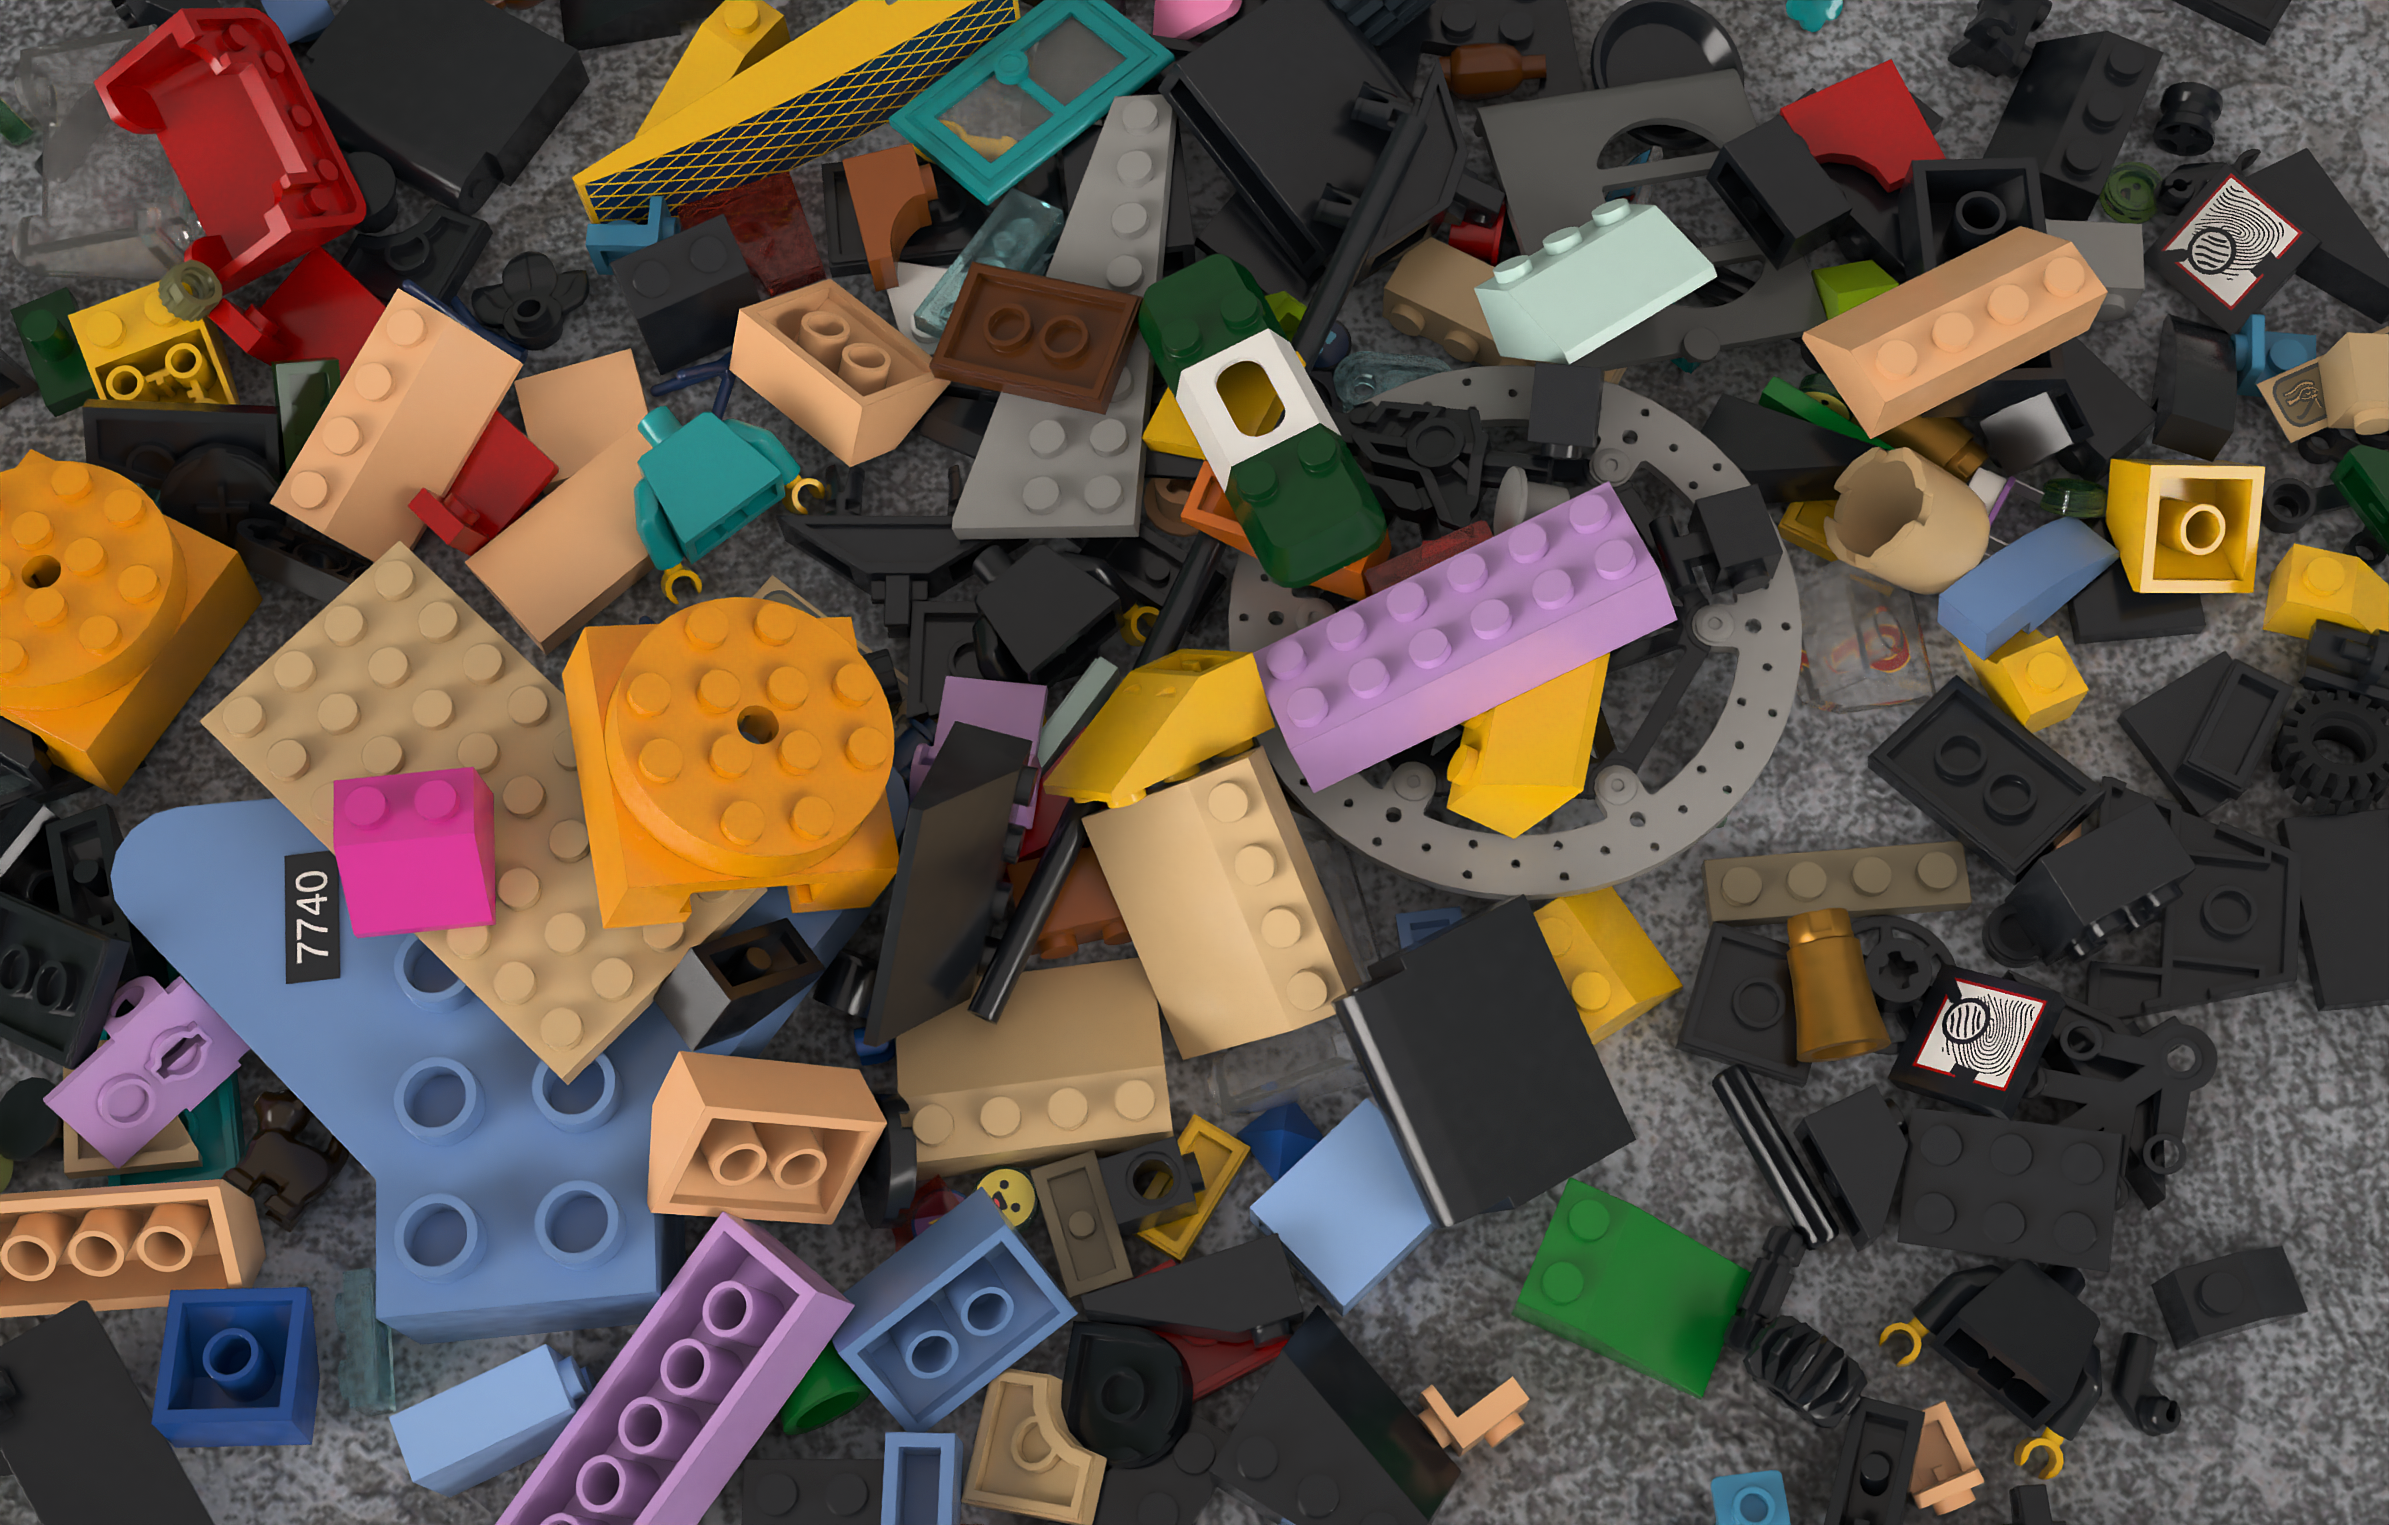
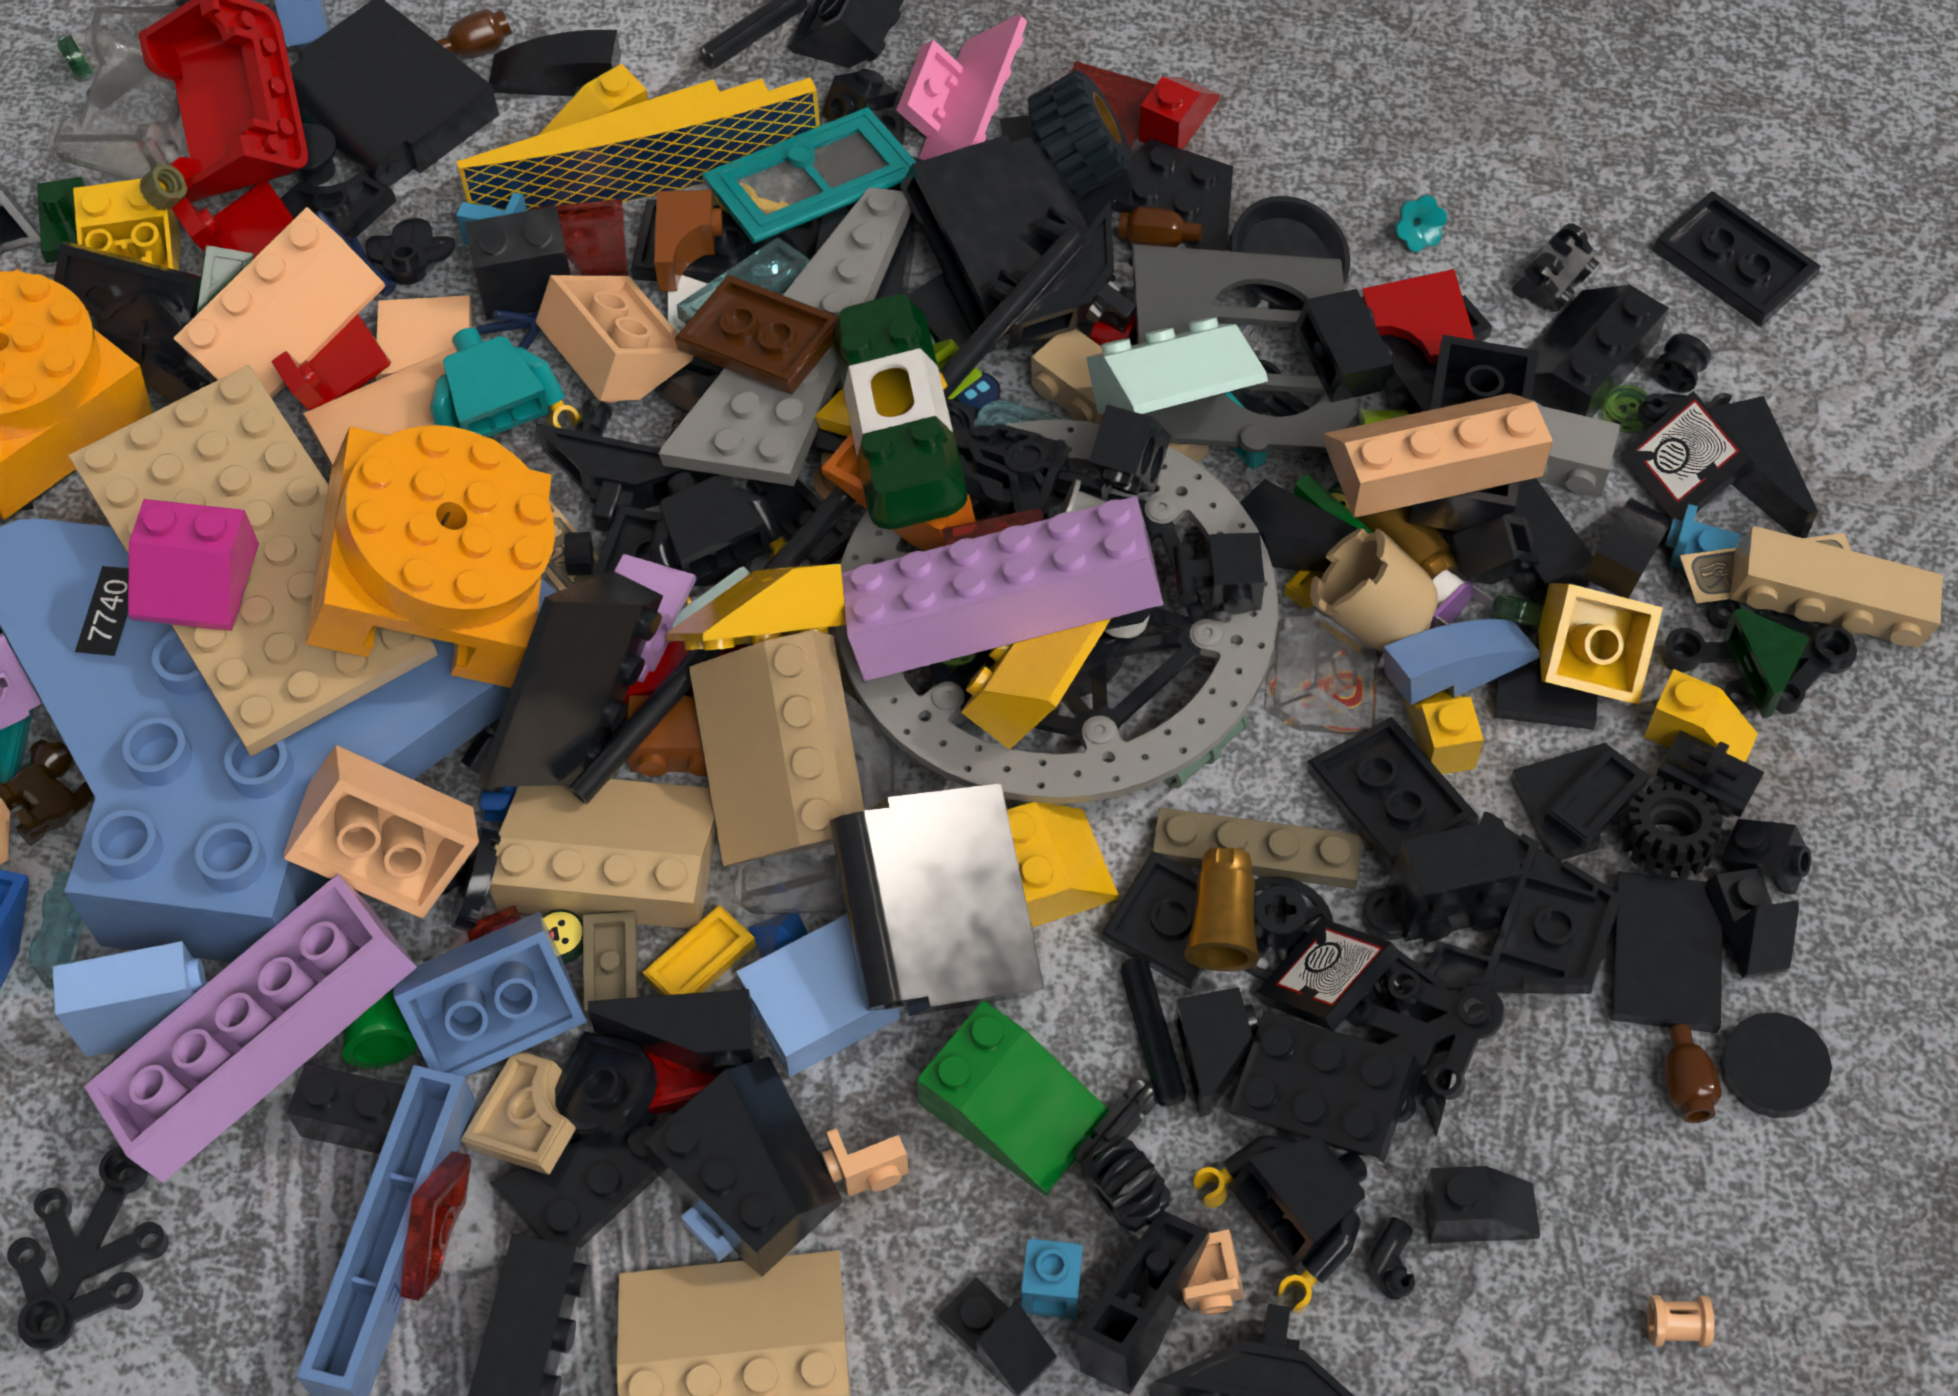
camera: 10 degrees right, 10 degrees down
black slope [653,918,826,1052] -> none
black brick [1097,1136,1206,1238] -> none

